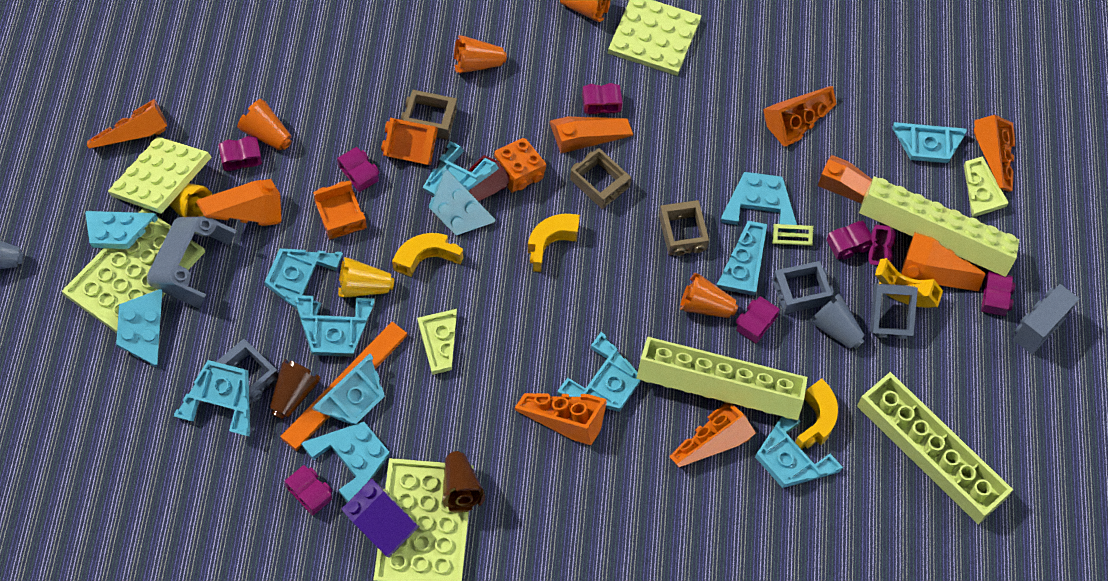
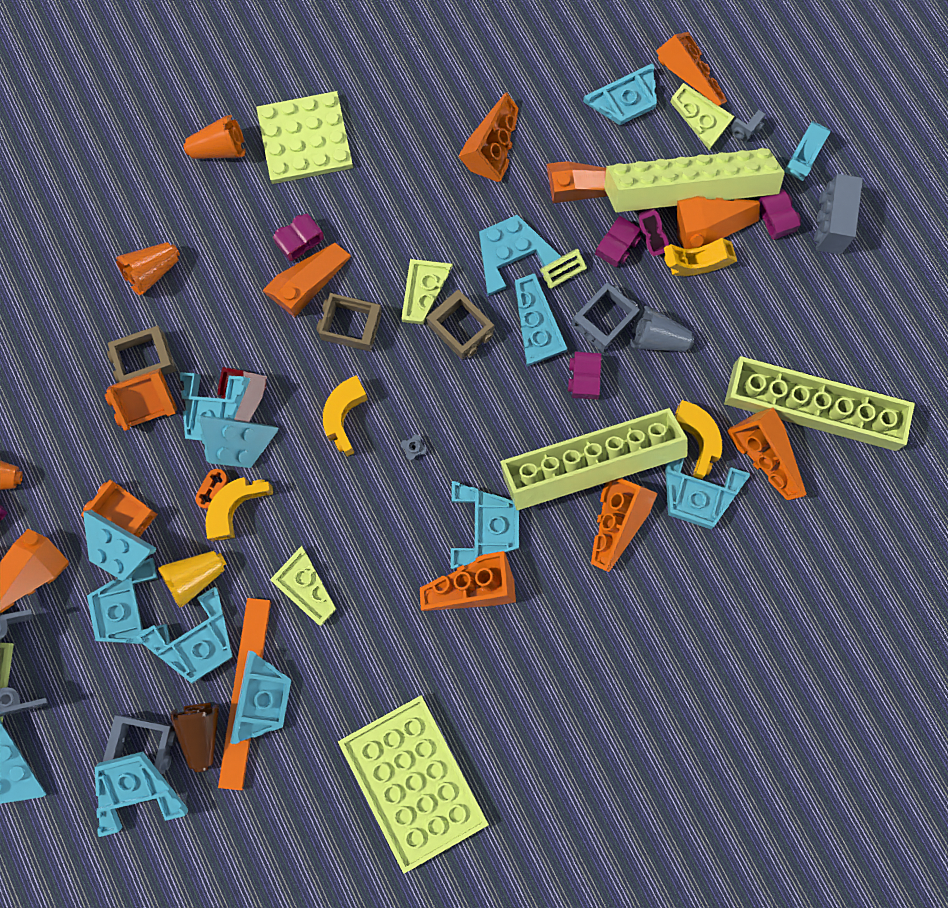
camera: 30 degrees left, 15 degrees up
magenta brick [284,465,333,516] -> none
medium azure wing [301,422,390,503] -> none
magenta brick [337,147,379,192] -> none
dark purple slope [341,478,419,558] -> none
reddish brown cone [442,451,485,513] -> none
orange bracket [494,138,547,193] -> none
orange cone [680,273,738,318] -> none
sand blue window [870,283,918,339] -> none
none -> medium azure wing [83,510,156,581]
none -> orange beam [195,469,229,510]
none -> sand blue plate [401,434,427,460]
none -> yellowish green wing [402,259,453,324]
none -> orange wedge [727,407,806,500]
none -> sand blue bracket [730,110,765,142]
none -> medium azure arch [784,121,831,181]

